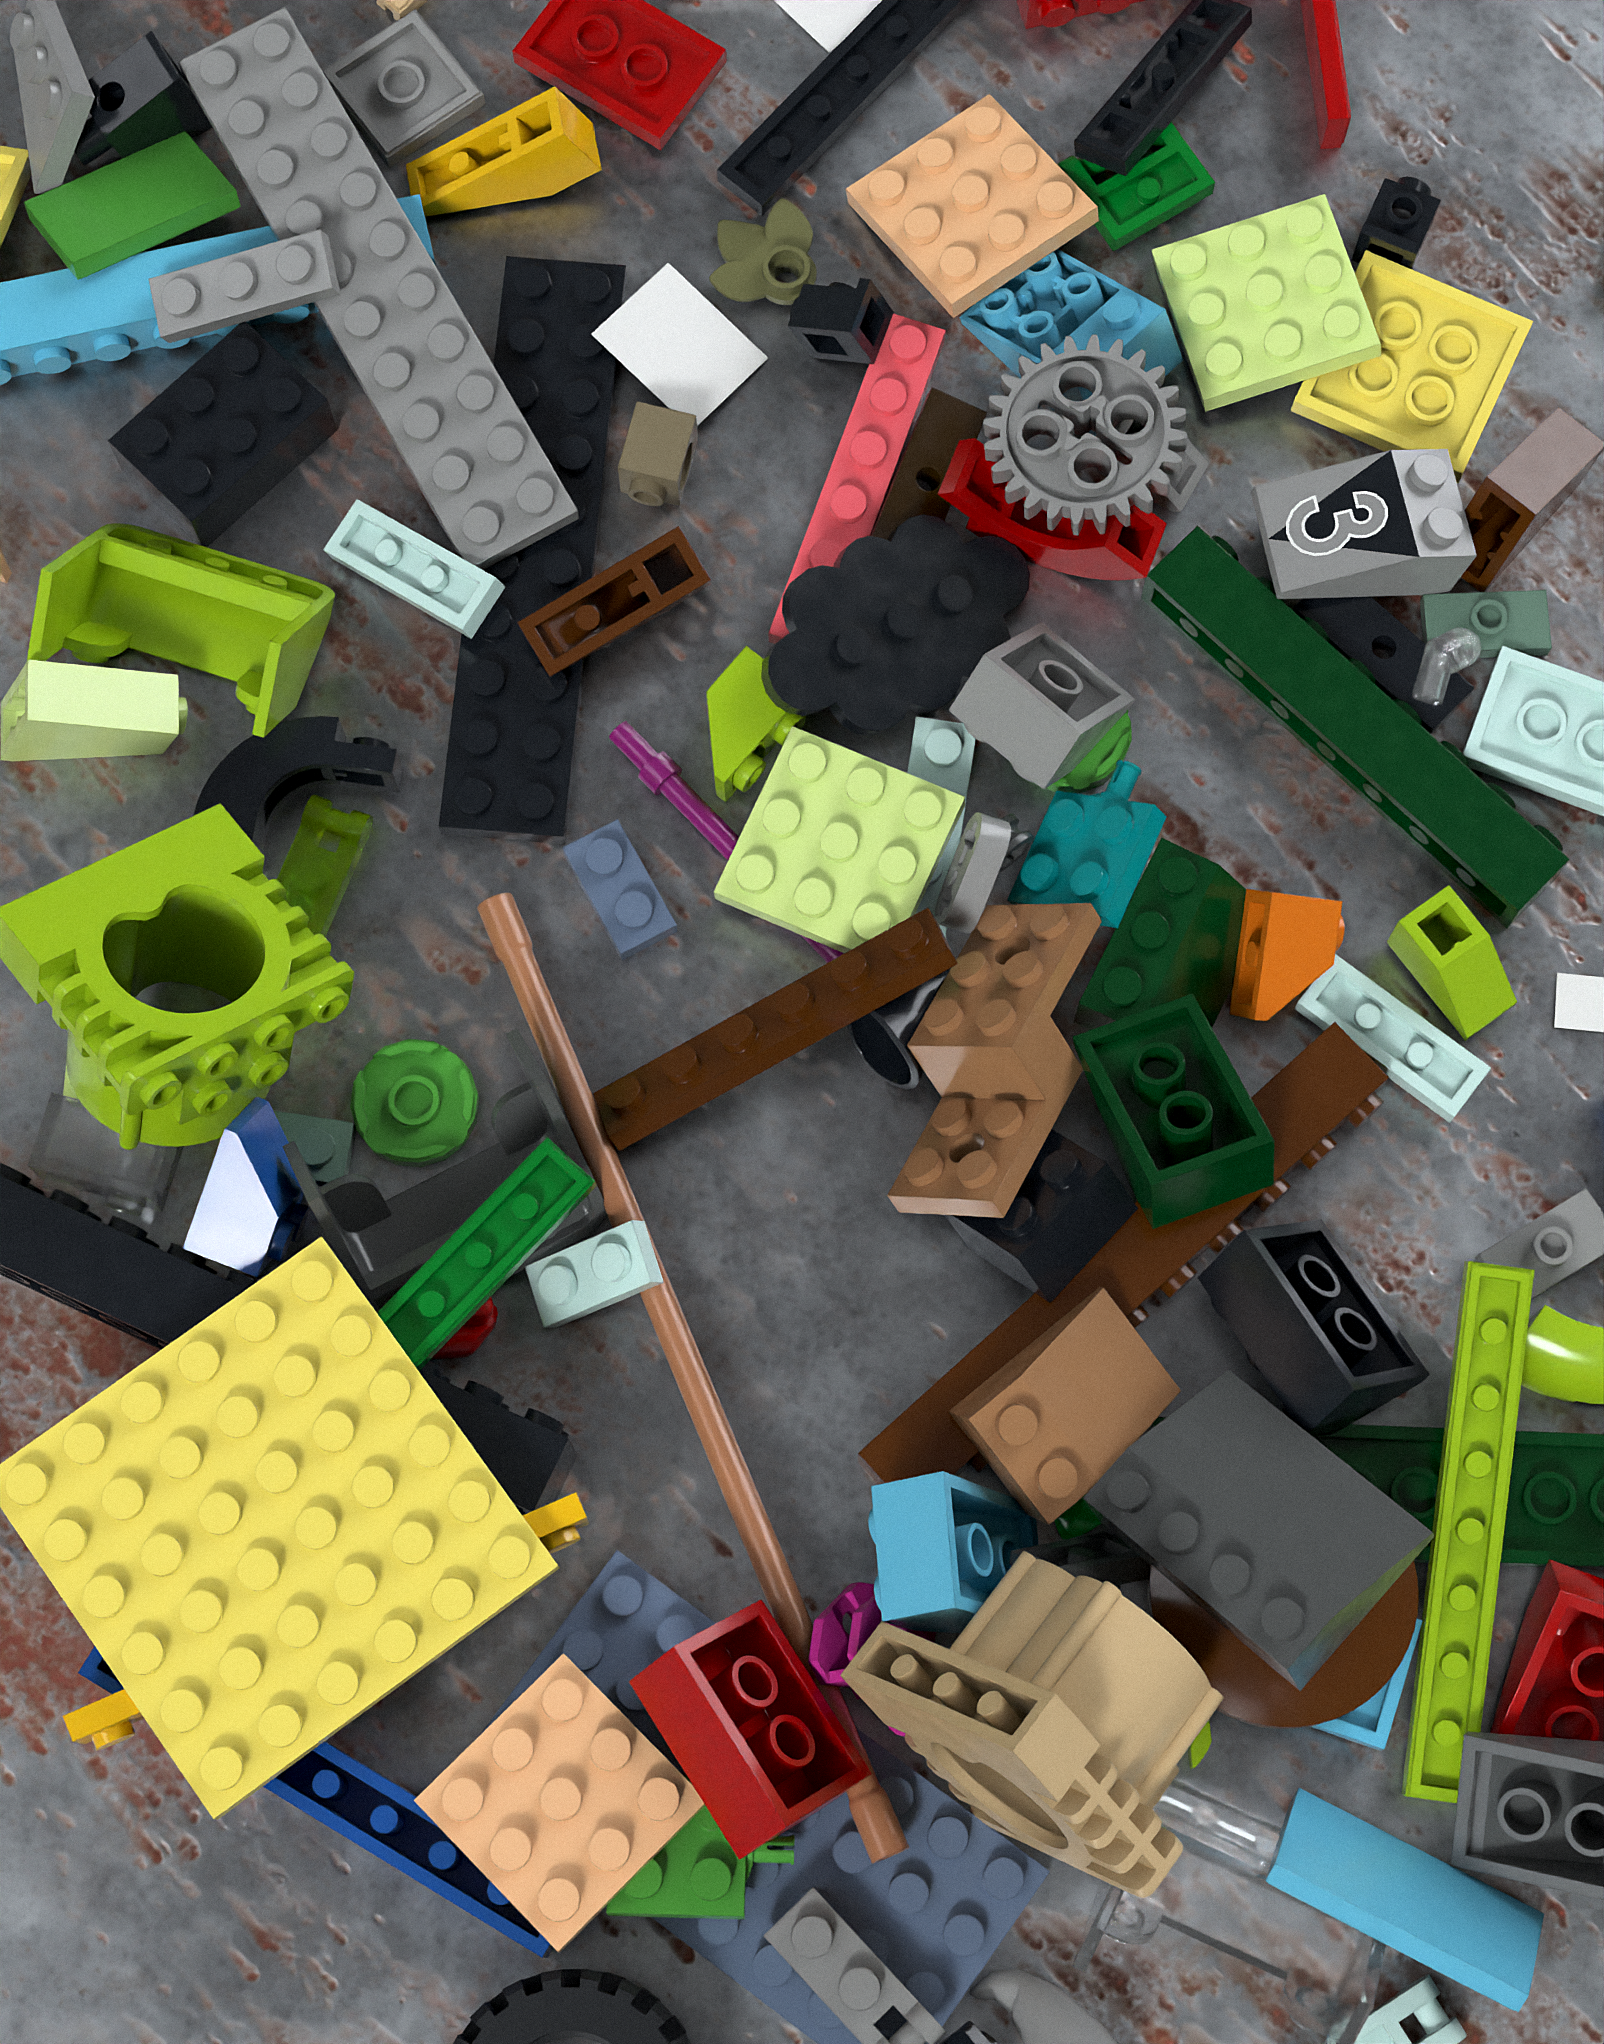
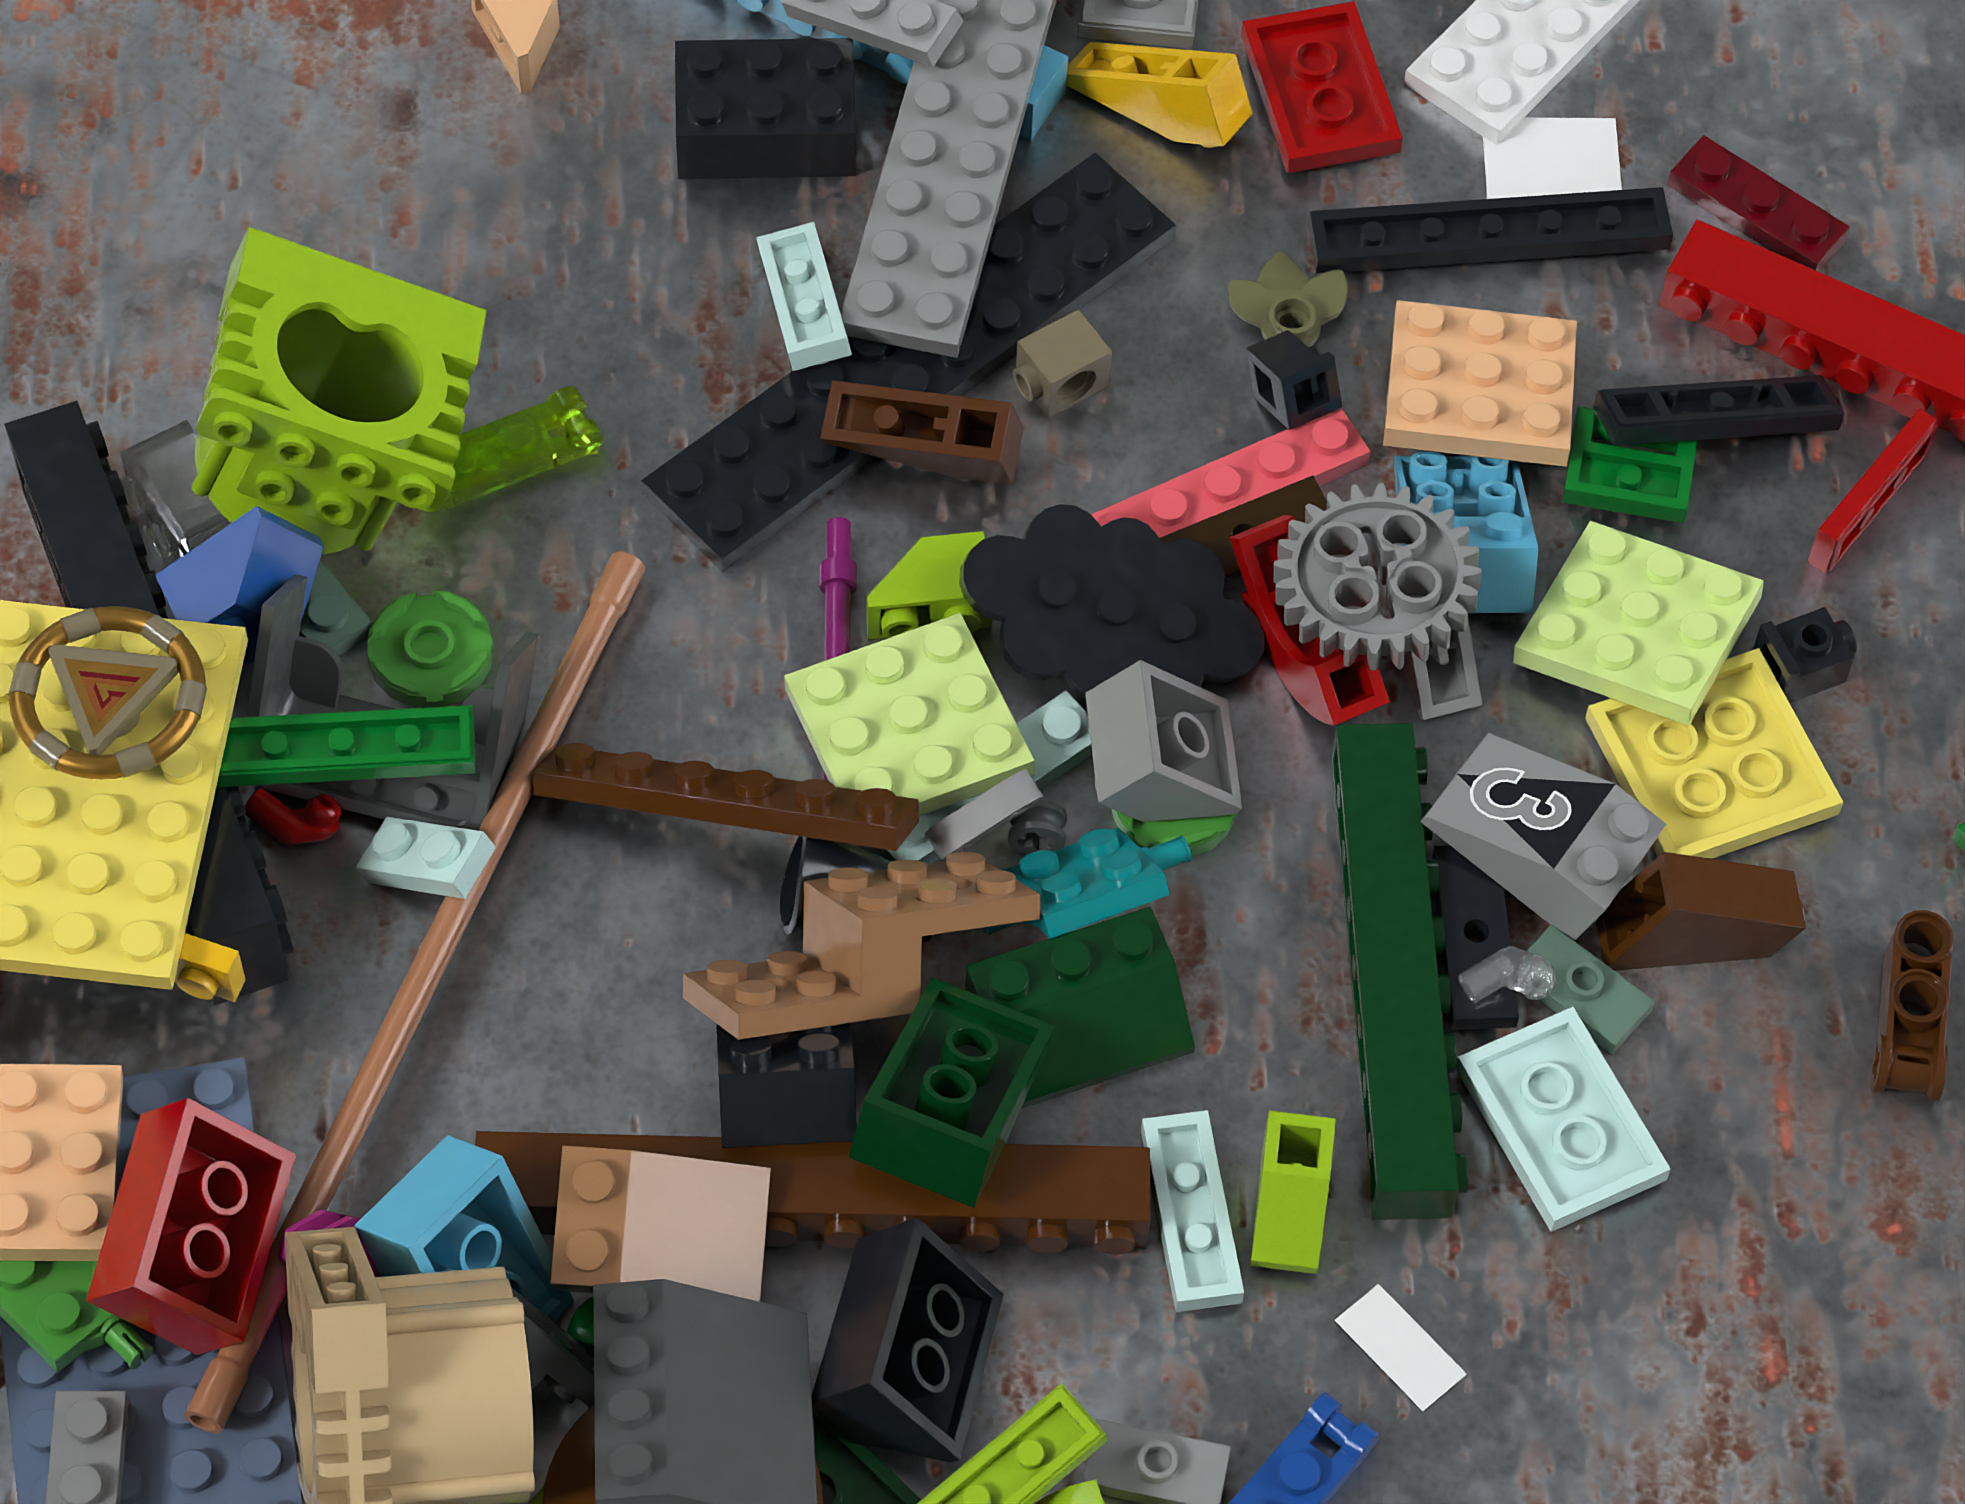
camera: 40 degrees right, 15 degrees down
yellowish green slope [0,660,188,761] -> none
lime windscreen [27,523,335,738] -> none
black arch [193,716,404,854] -> none
sand blue plate [562,819,678,961] -> none
white sticker [591,263,768,426] -> none
orange slope [1229,889,1345,1021] -> none
none -> piece [8,606,207,780]

